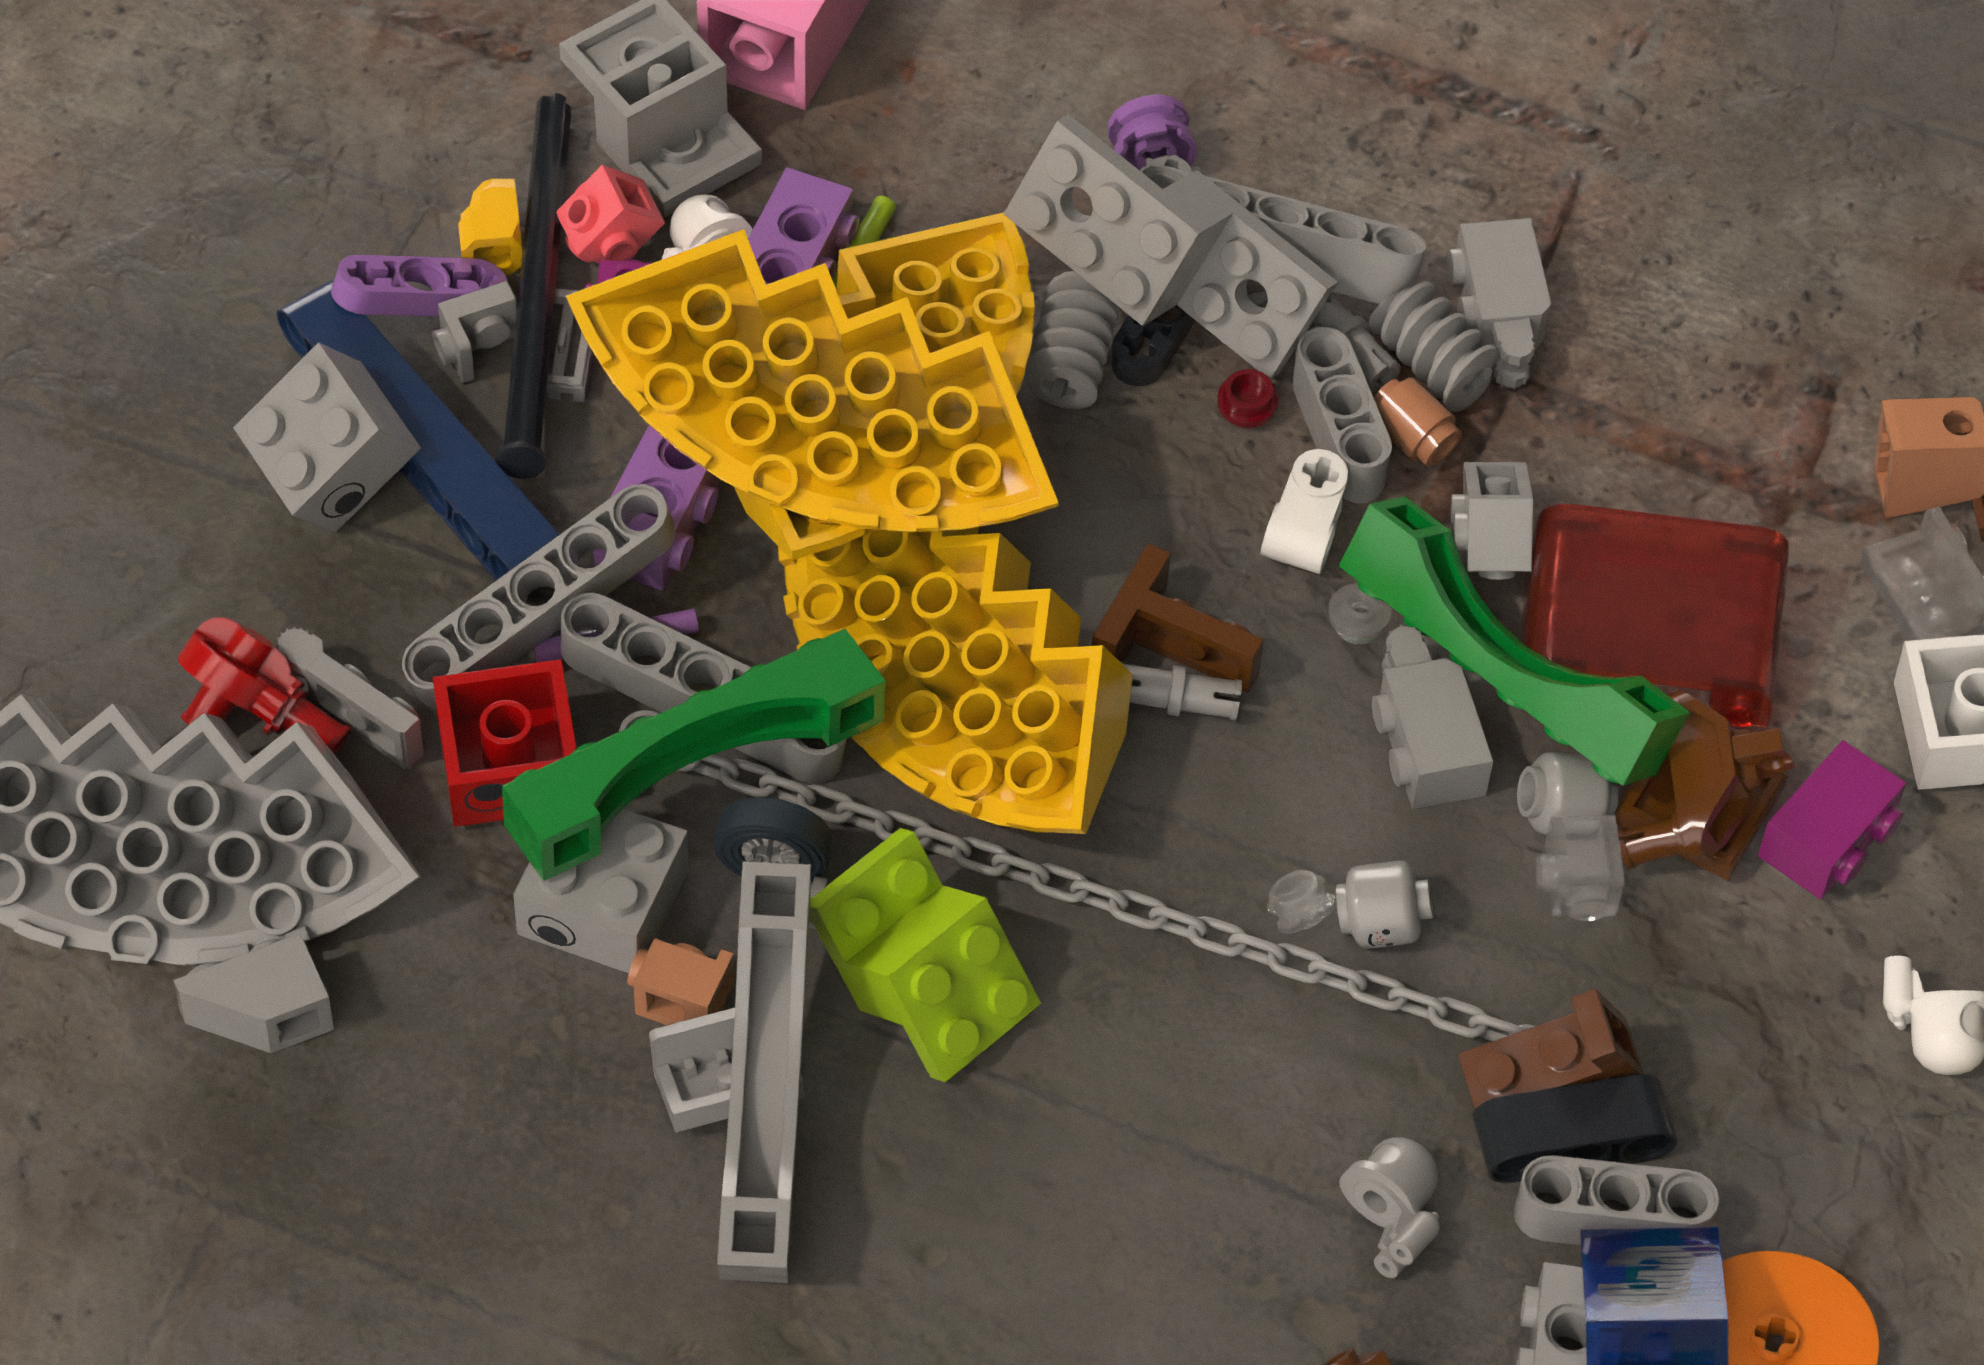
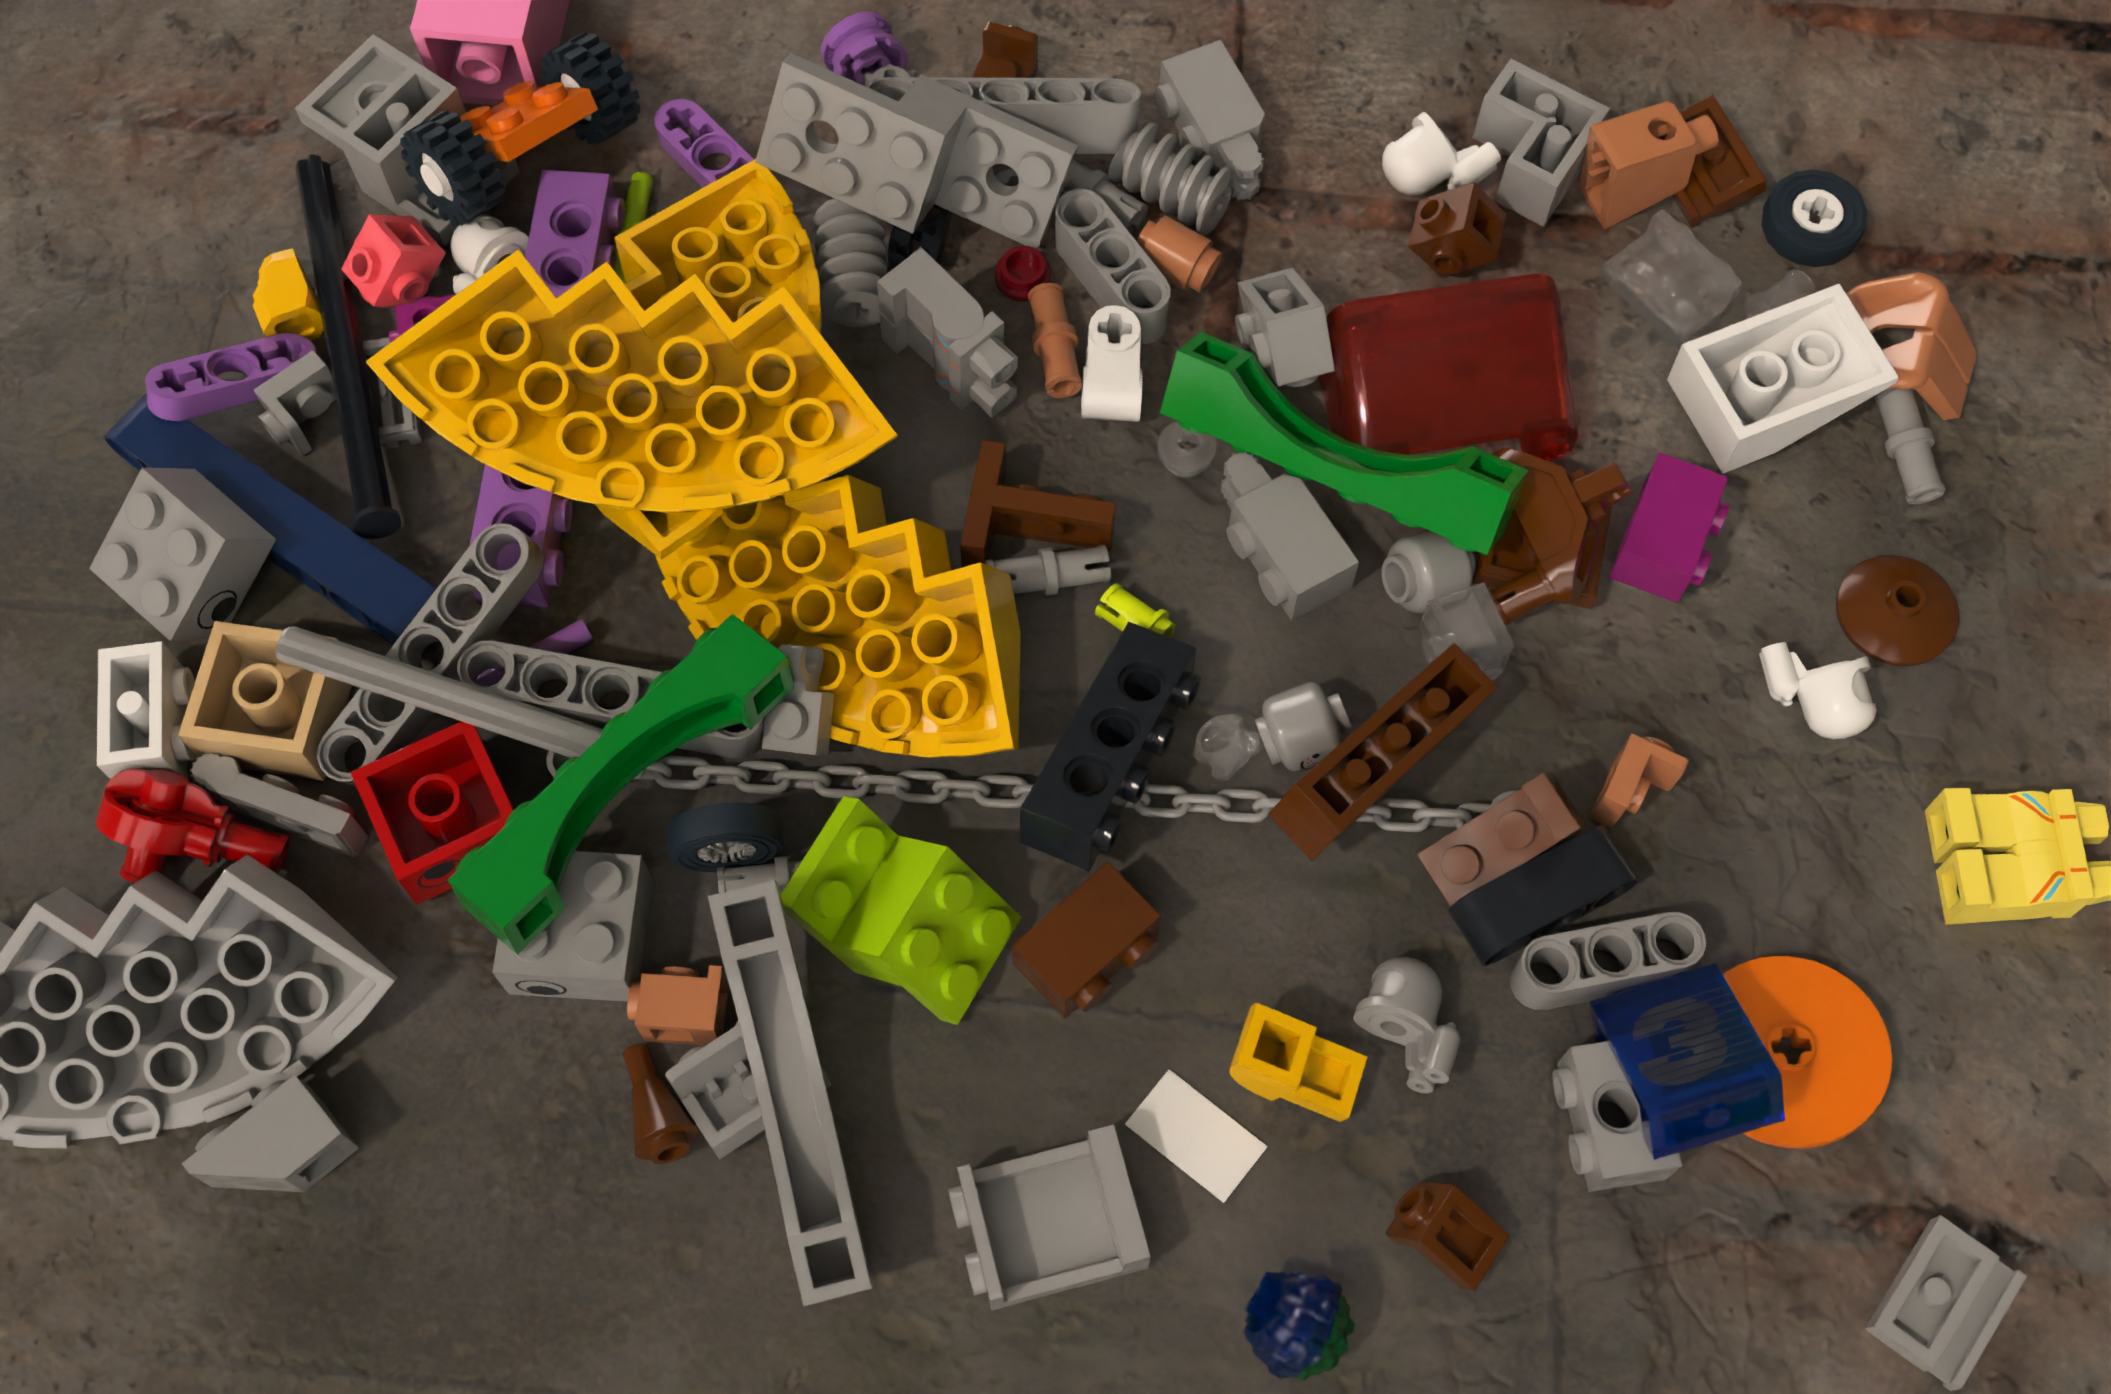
camera: 15 degrees left, 10 degrees up
none -> white brick [97,641,196,779]
none -> tan brick [178,621,352,781]
none -> light grey axle [276,626,647,779]
none -> black plate [400,32,641,226]
none -> reddish brown cone [622,1043,699,1164]
none -> medium lavender beam [654,99,754,188]
none -> light grey plate [762,644,834,755]
none -> light grey hips [877,247,1018,418]
none -> light grey panel [948,1125,1151,1311]
none -> reddish brown bracket [972,22,1038,78]
none -> reddish brown brick [1012,861,1161,1019]
none -> black brick [1020,622,1201,871]
none -> nougat pin [1028,283,1083,398]
none -> neon yellow pin [1095,583,1175,638]
none -> white sticker [1125,1069,1268,1203]
none -> yellow brick [1229,1002,1367,1122]
none -> reddish brown brick [1268,642,1498,861]
none -> white piece [1382,112,1501,196]
none -> reddish brown brick [1408,182,1507,278]
none -> light grey brick [1473,59,1610,227]
none -> nougat bracket [1589,733,1689,828]

